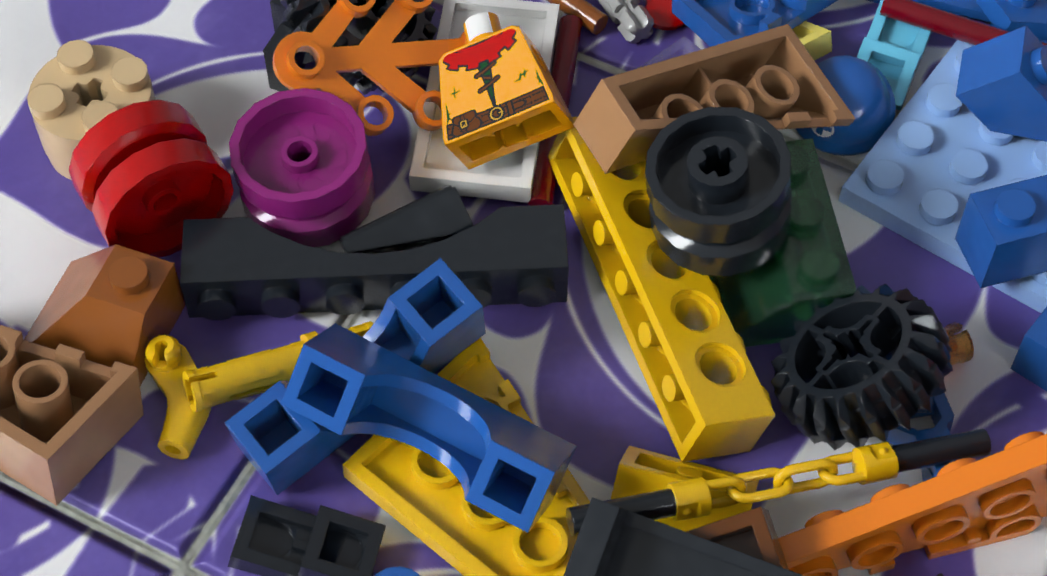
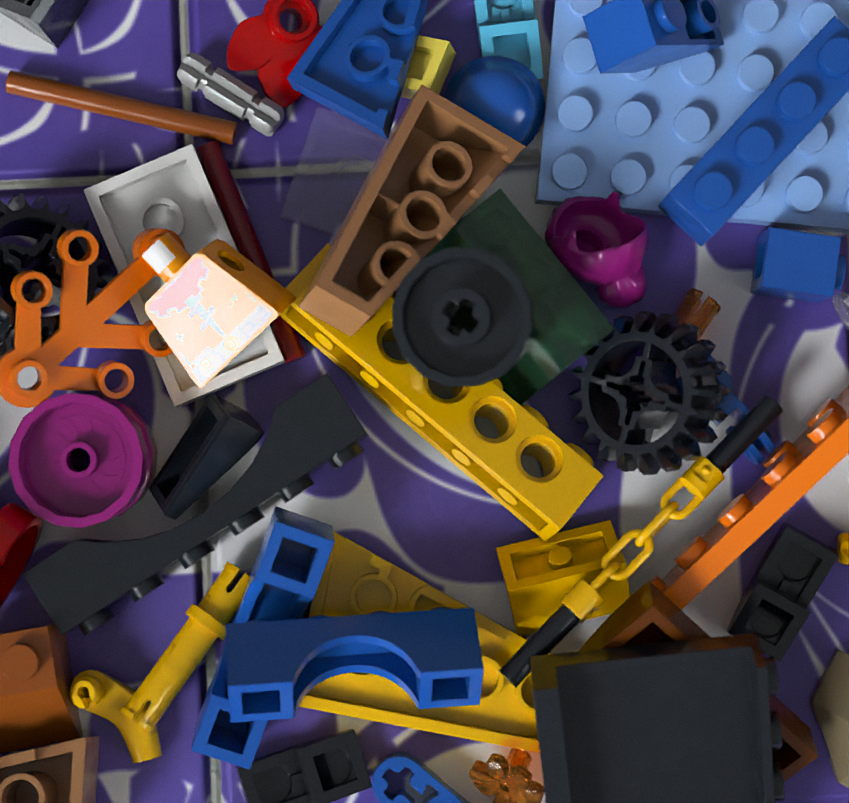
camera: 30 degrees left, 30 degrees up
none -> magenta piece [544,191,649,308]

